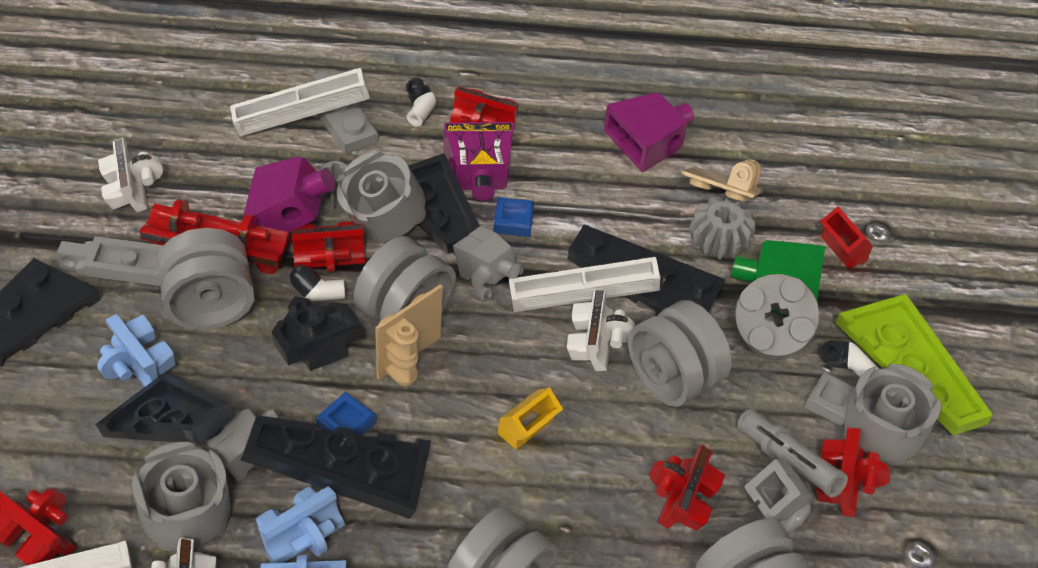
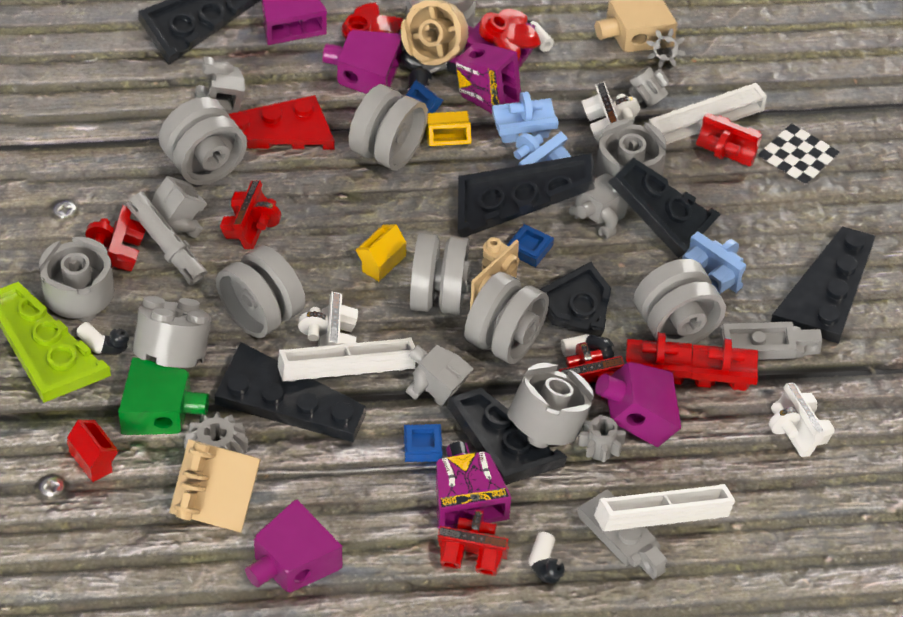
camera: 175 degrees right, 0 degrees up
light grey tile [805,372,855,426] -> none
none -> light grey wheel [410,233,470,315]

